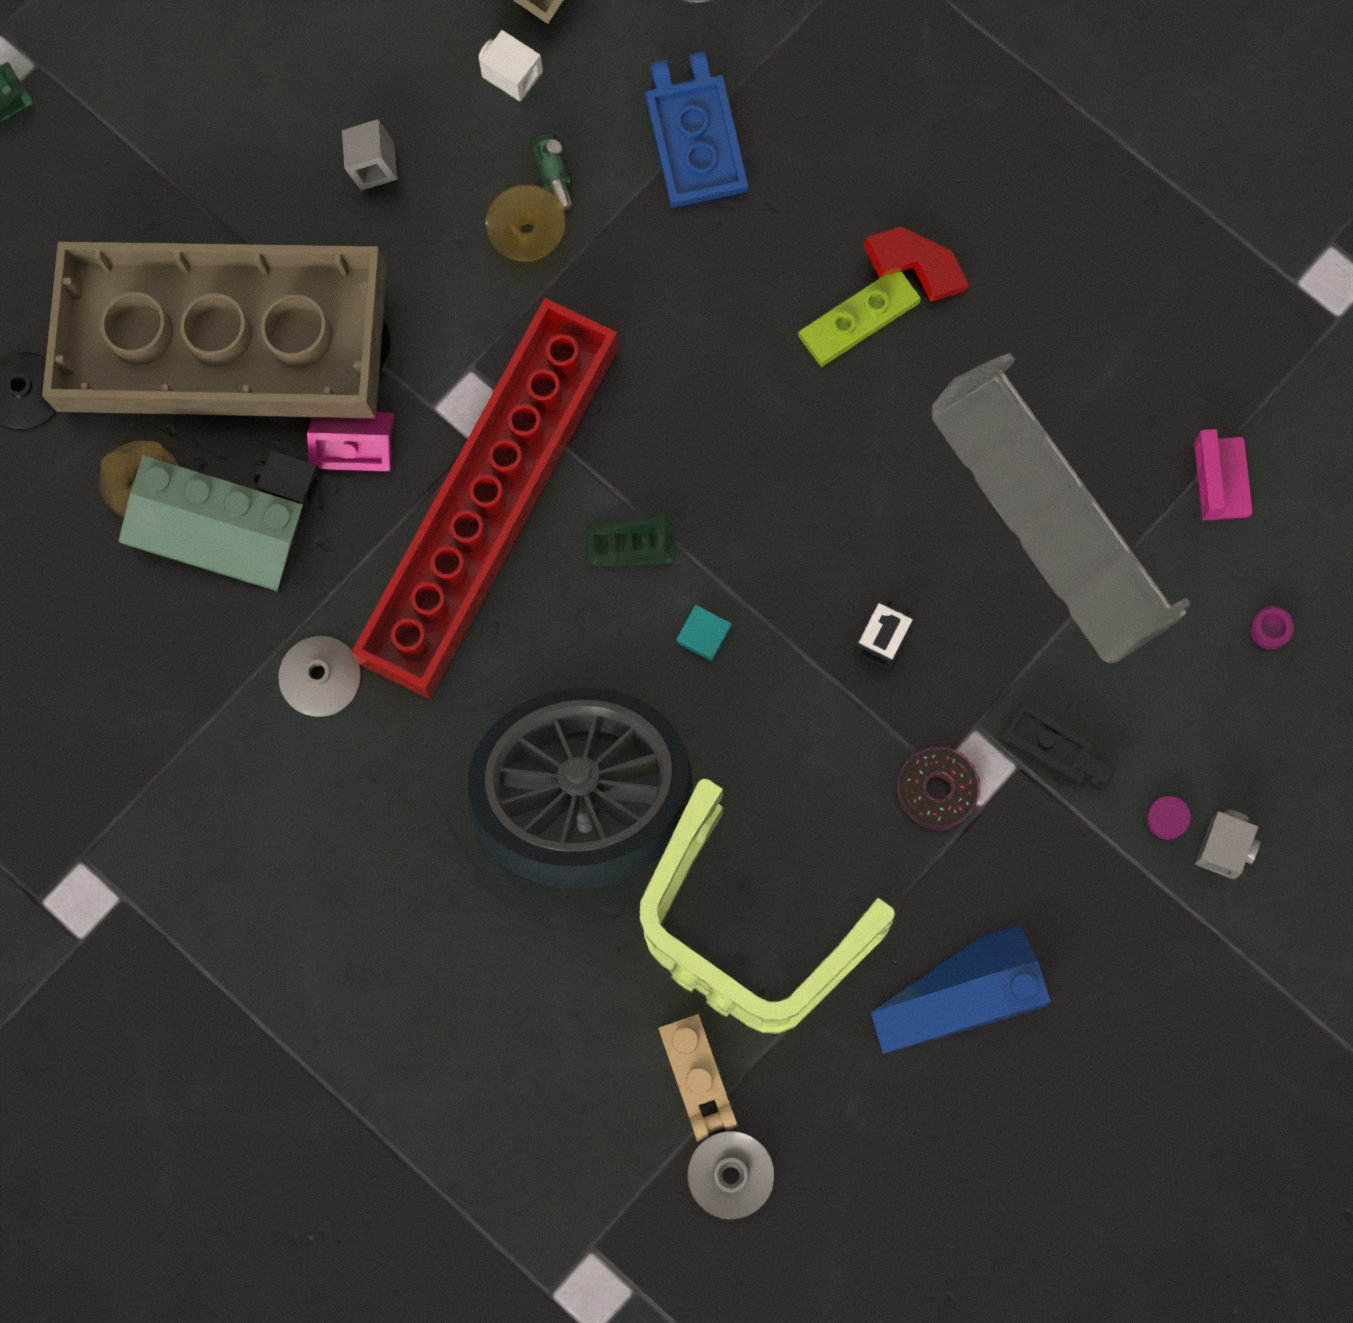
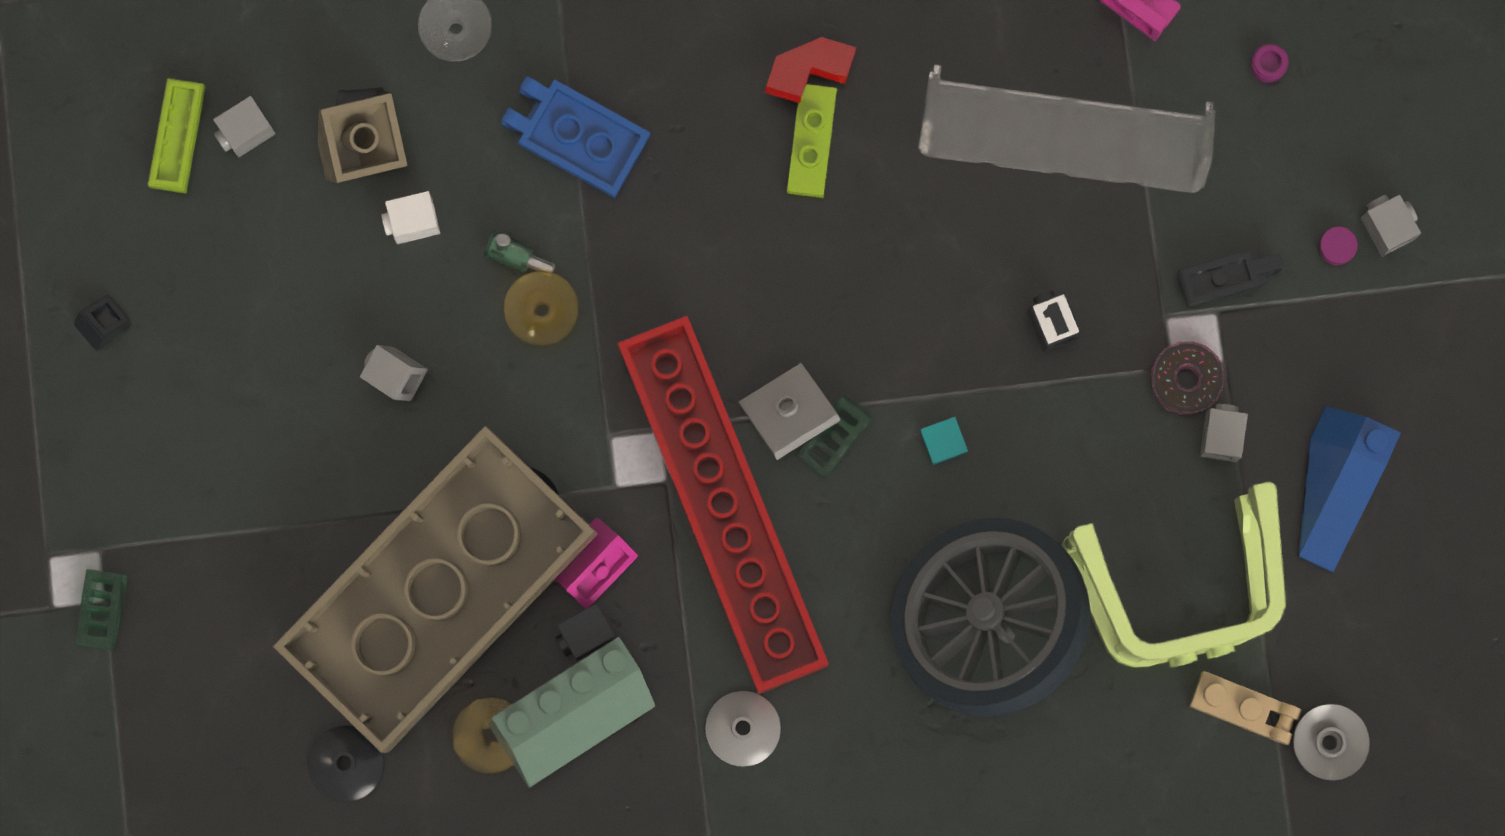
camera: 55 degrees left, 5 degrees up
none -> light grey plate [739,363,840,460]
none -> light grey brick [1199,404,1248,462]

